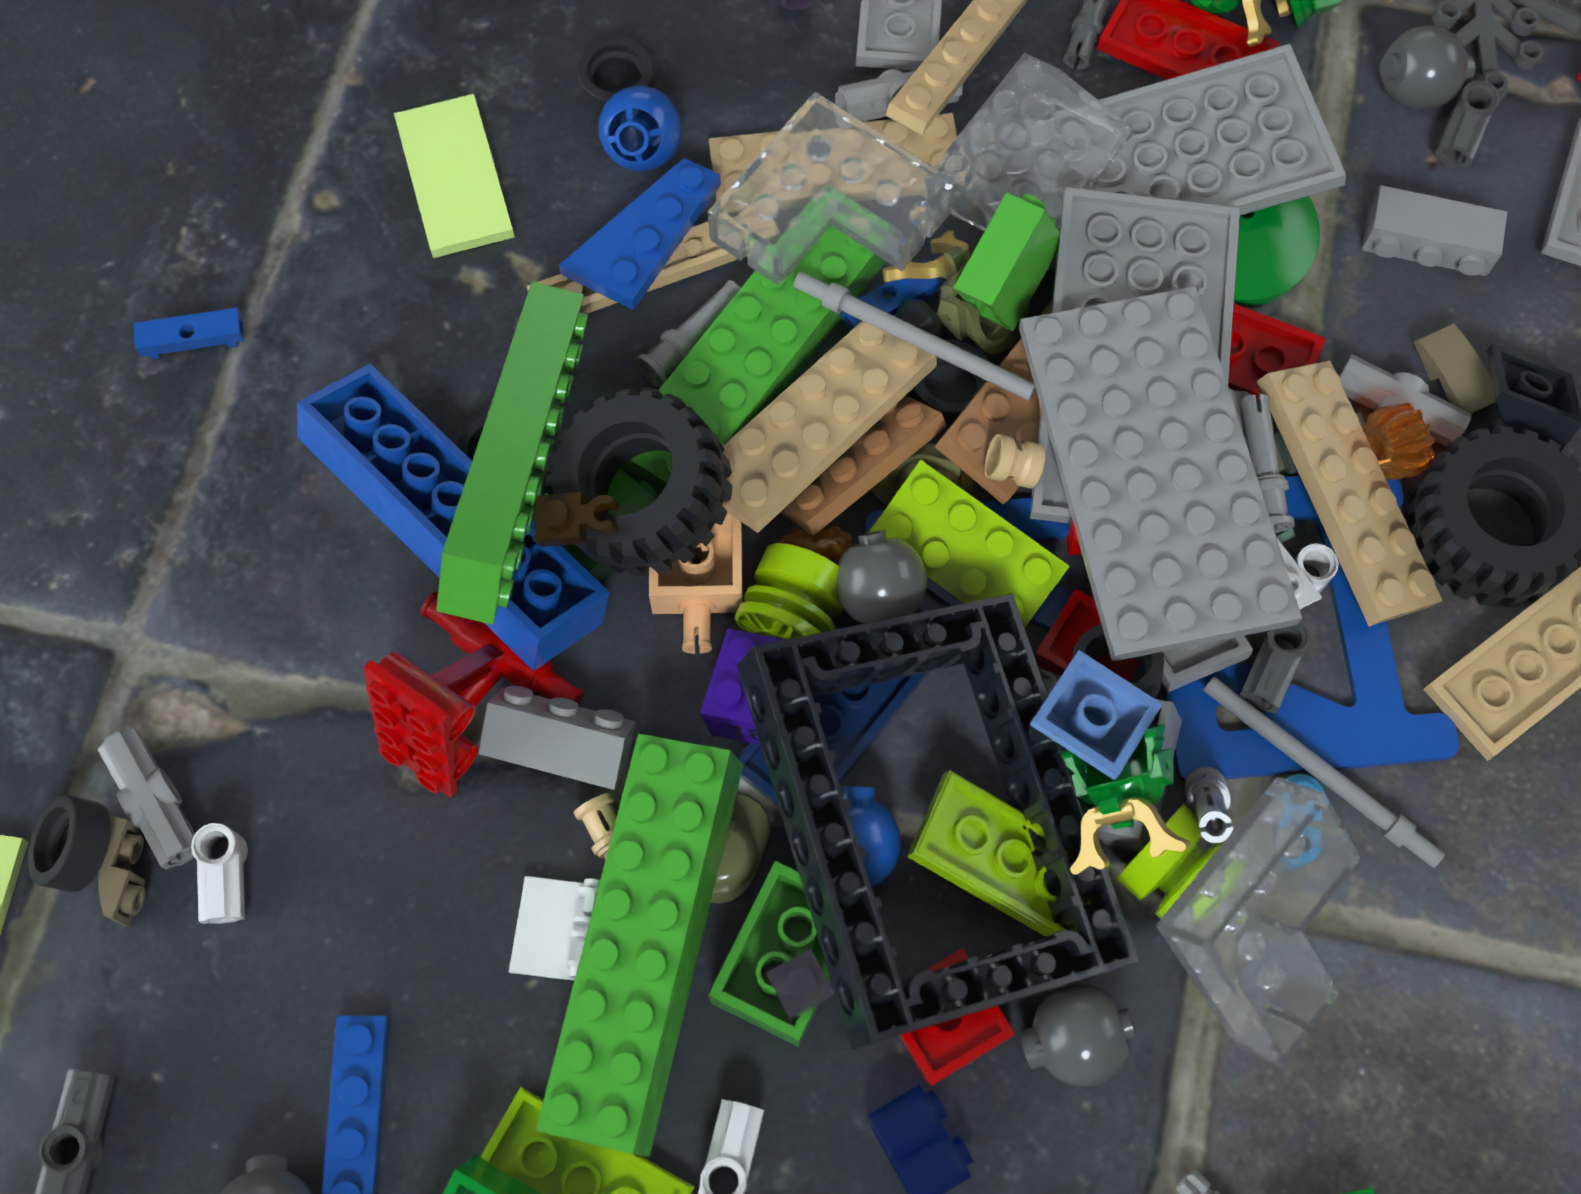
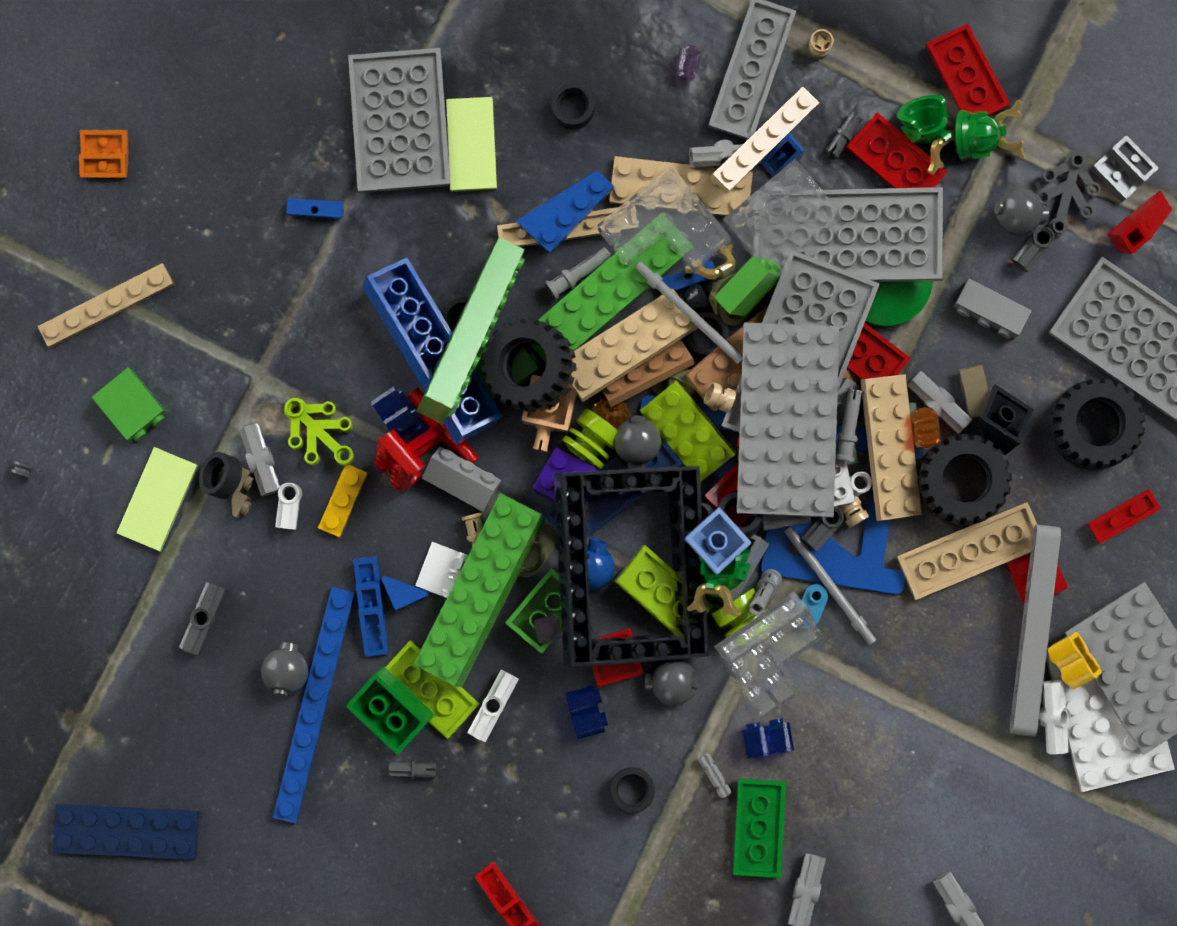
camera: 20 degrees right, 15 degrees up
dark brown plate [534,492,619,547] -> none
blue brick [598,86,682,172] -> none
none -> lime plant [284,398,354,466]
none -> yellow plate [318,465,368,537]
none -> light grey plate [348,48,451,193]
none -> blue slope [353,556,389,657]
none -> clear blue brick [371,386,421,439]
none -> blue slope [382,575,429,611]
none -> clear blue brick [741,718,794,759]
none -> blue slope [761,133,805,180]
none -> tan wheel [837,496,869,528]

